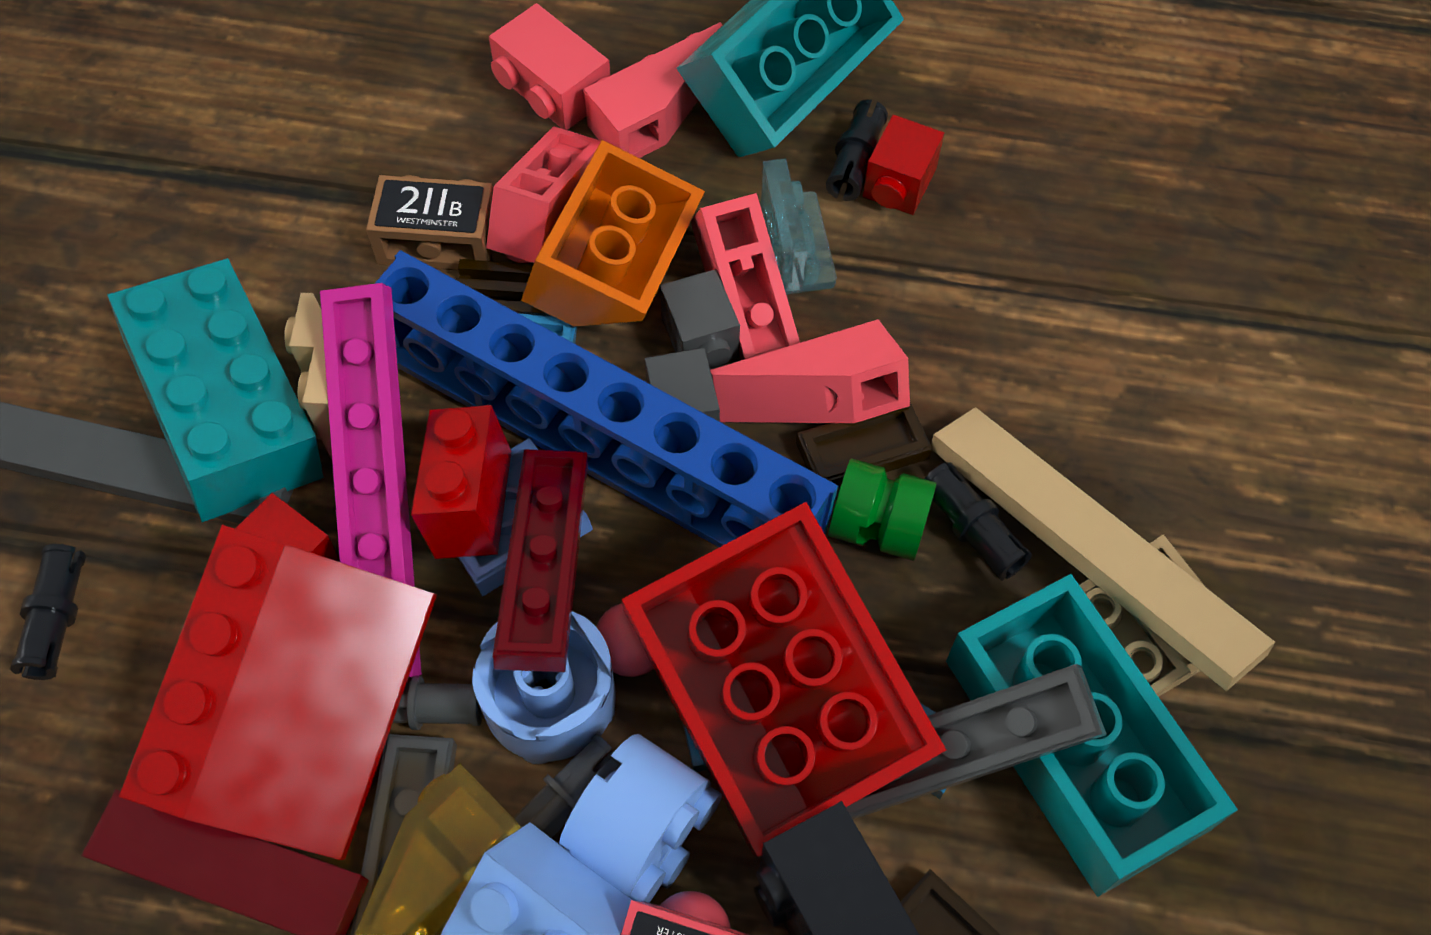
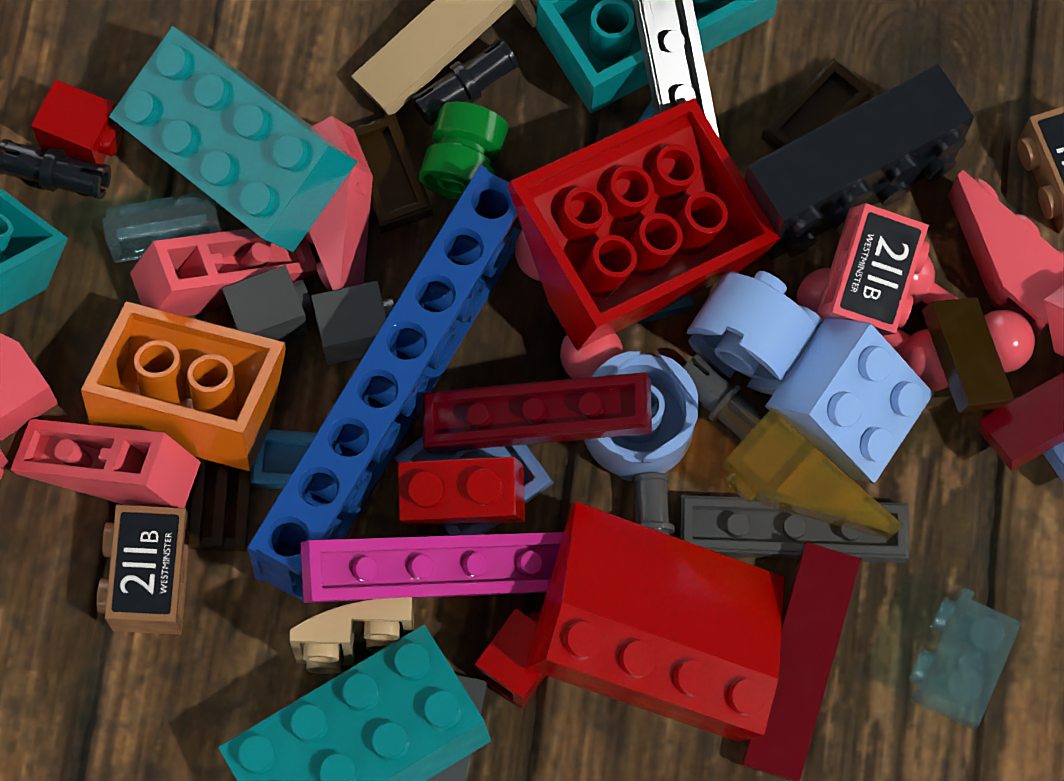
camera: 95 degrees left, 10 degrees up
none -> teal brick [109,26,358,252]

